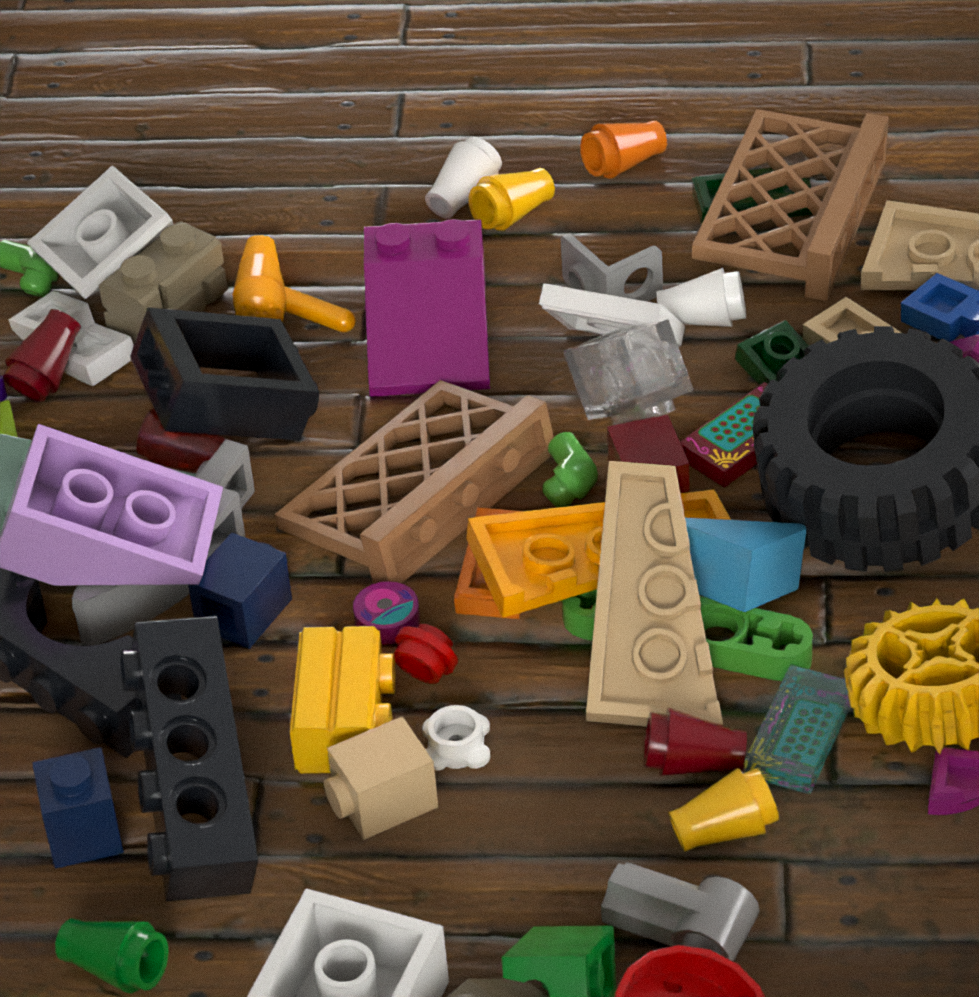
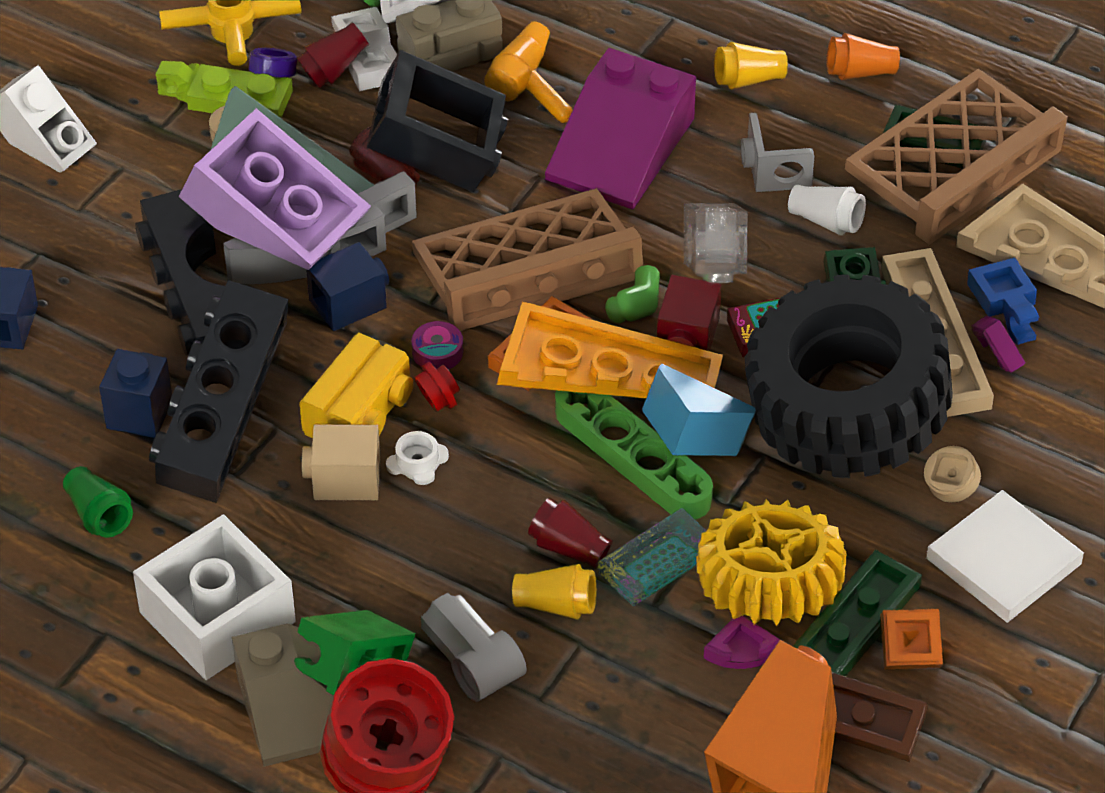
camera: 25 degrees right, 5 degrees up
white cone [425,137,502,219] -> none
white tile [539,283,685,348] -> none
tan wing [586,461,723,726] -> none

